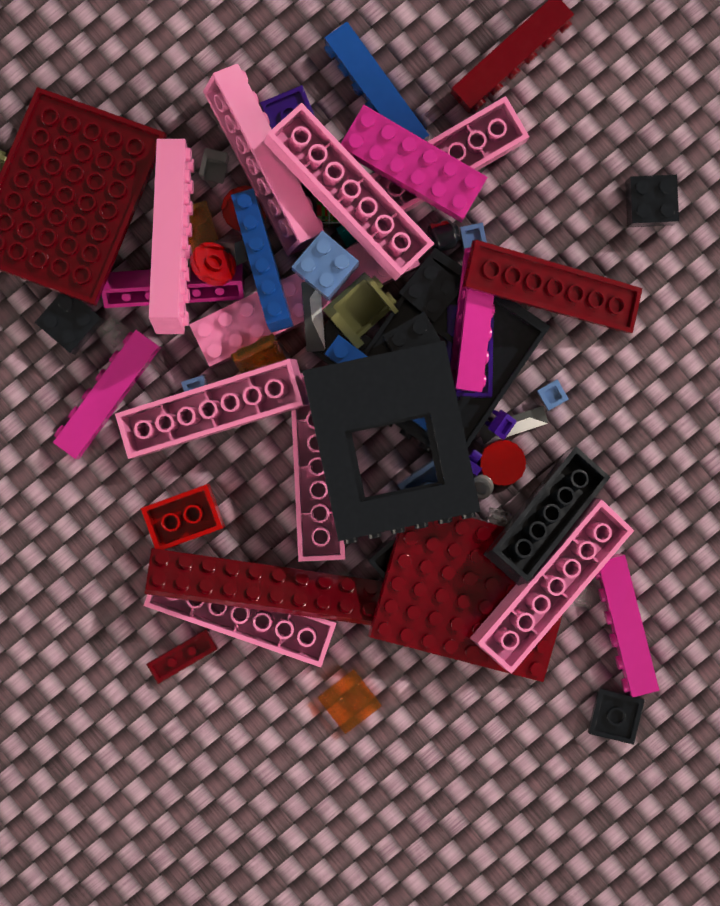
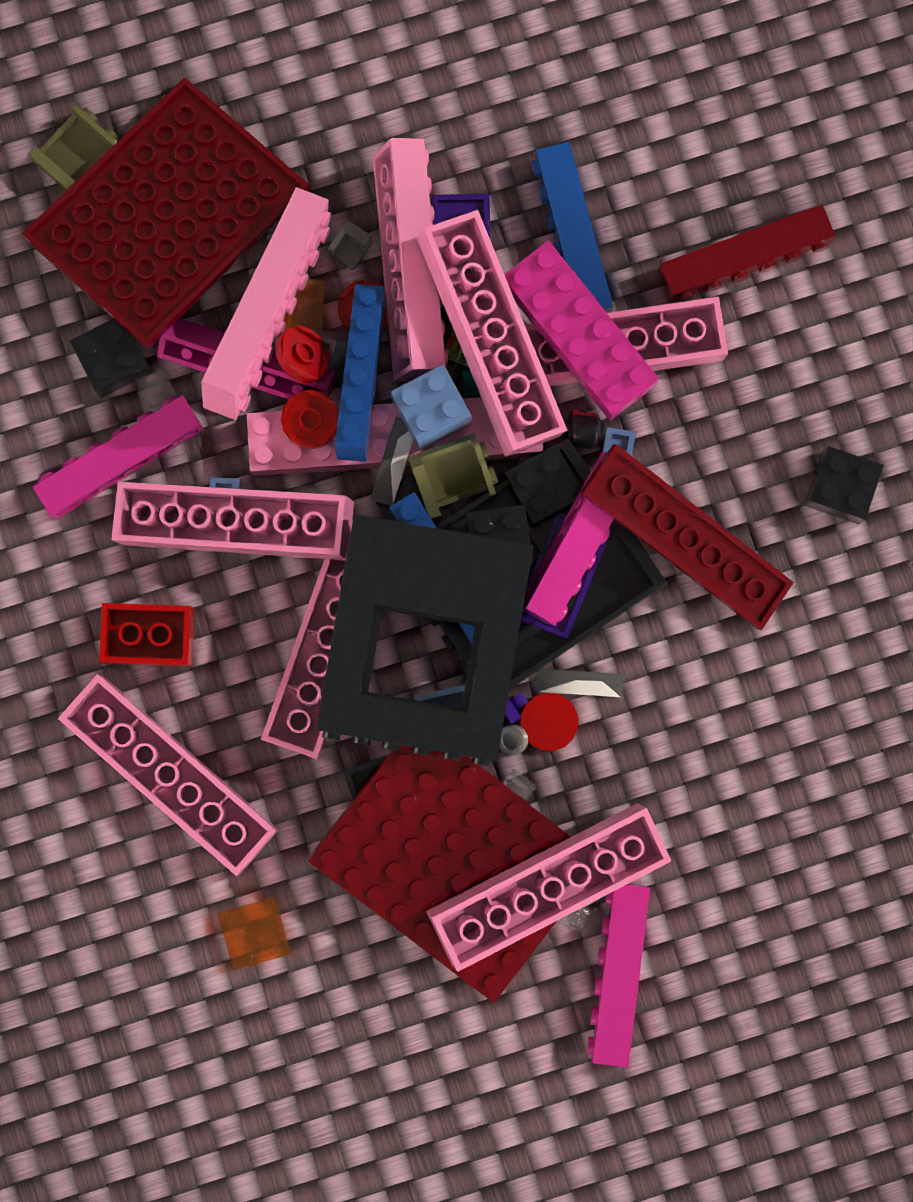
camera: 25 degrees right, 5 degrees down
dark red plate [144,548,382,625] -> none
dark red tile [146,628,218,684] -> none
clear orange plate [231,333,287,374] -> none
black brick [483,446,611,586] -> none
dark purple tile [485,410,517,440] -> none
medium blue plate [537,379,569,411] -> none
black plate [588,687,645,745] -> none
none -> red tile [281,389,339,449]

